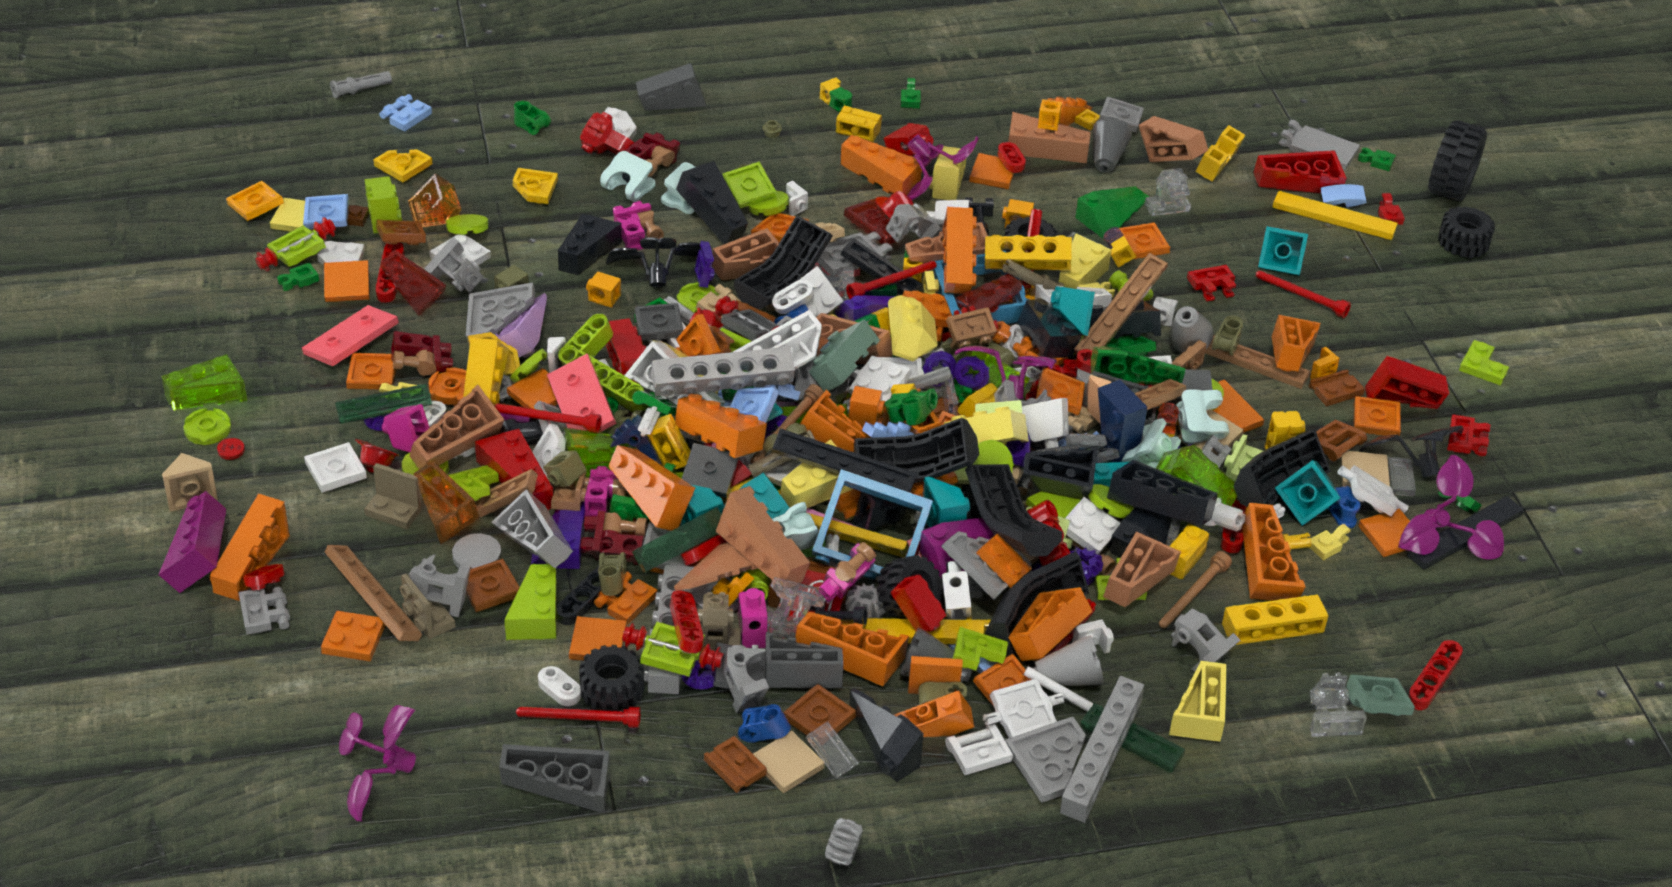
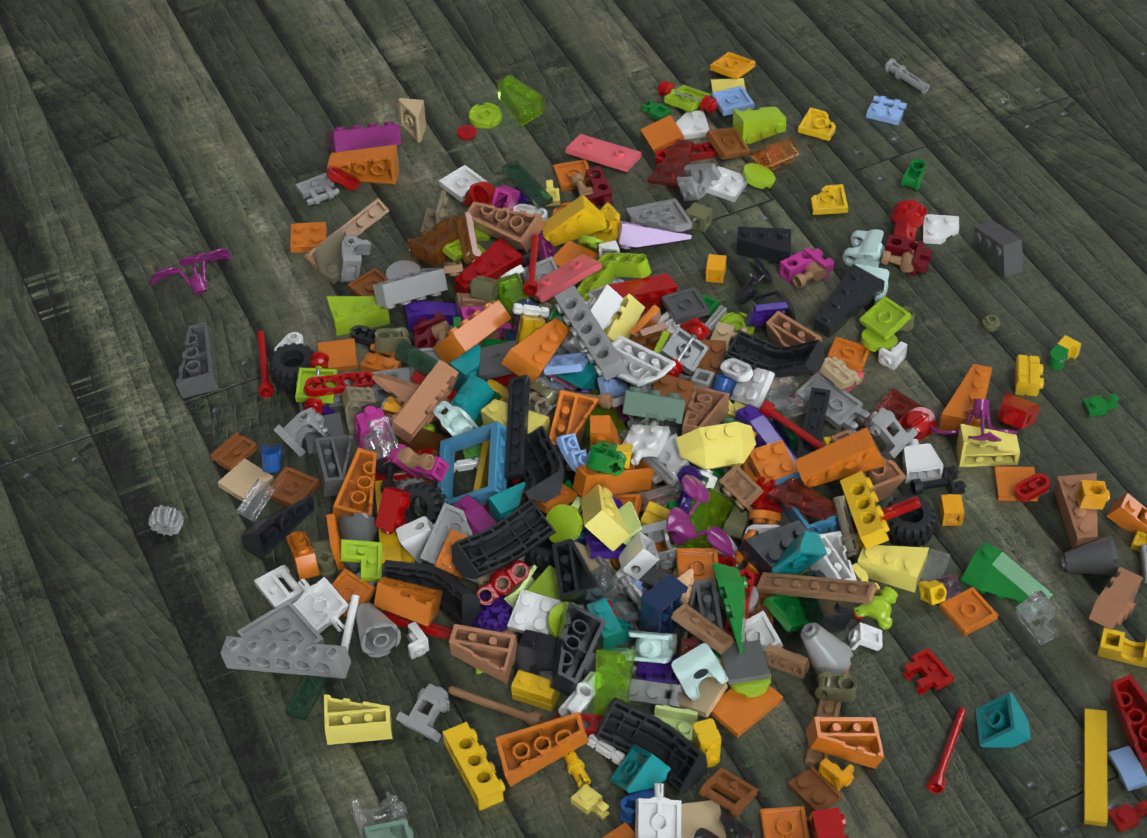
camera: 80 degrees right, 5 degrees up
none -> dark orange plate [456,212,482,265]

